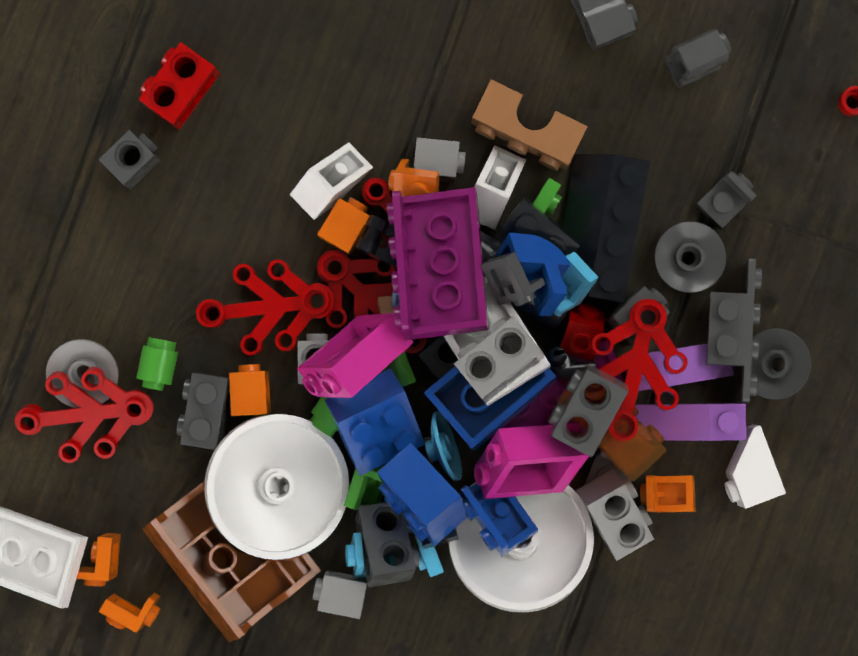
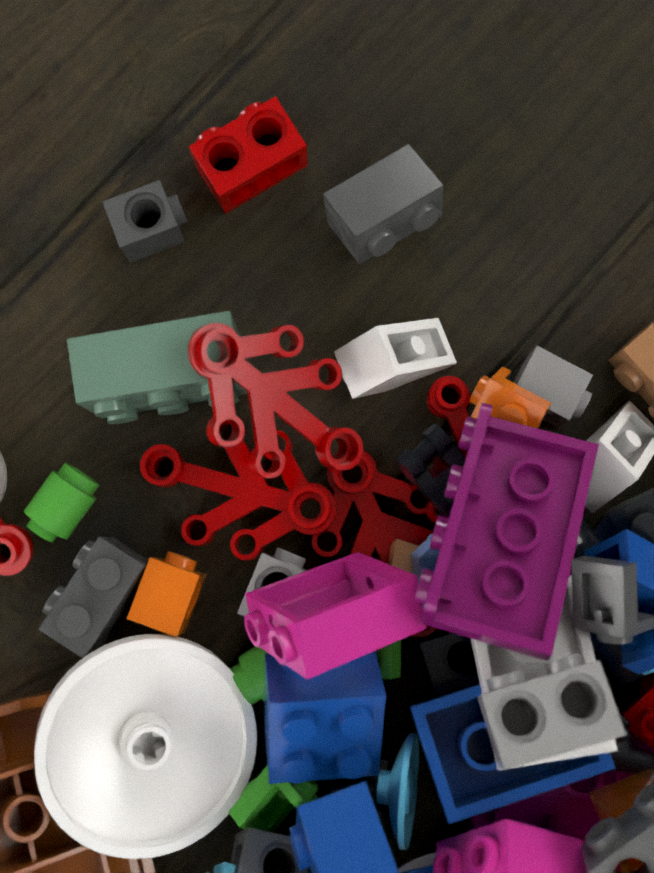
camera: 20 degrees right, 5 degrees down
orange brick [317,197,370,256] -> none
none -> sand green brick [67,311,247,424]
none -> red plant [187,323,363,479]
none -> dark grey brick [323,144,443,264]

